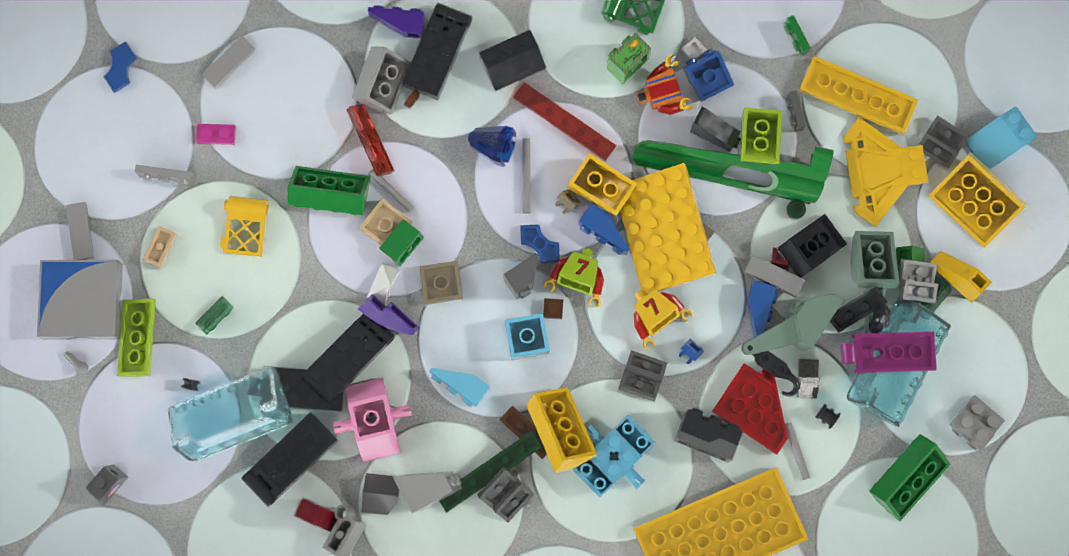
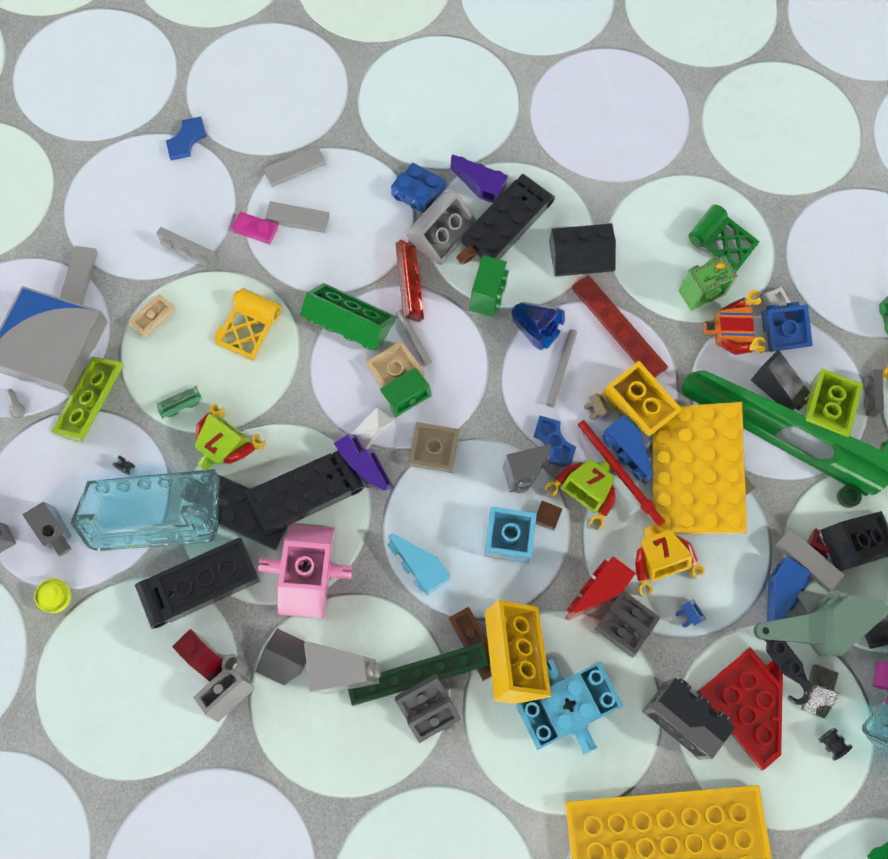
camera: 15 degrees right, 10 degrees down
light grey bar [785,422,811,480] -> none
none -> dark grey torso [22,502,72,556]
none -> neon yellow plate [34,578,72,614]
none -> lime torso [195,403,266,470]
none -> light grey tile [265,201,330,233]
none -> blue plate [391,162,446,213]
none -> green brick [469,255,509,317]
none -> red slope [565,556,636,621]
none -> red bar [578,420,666,527]

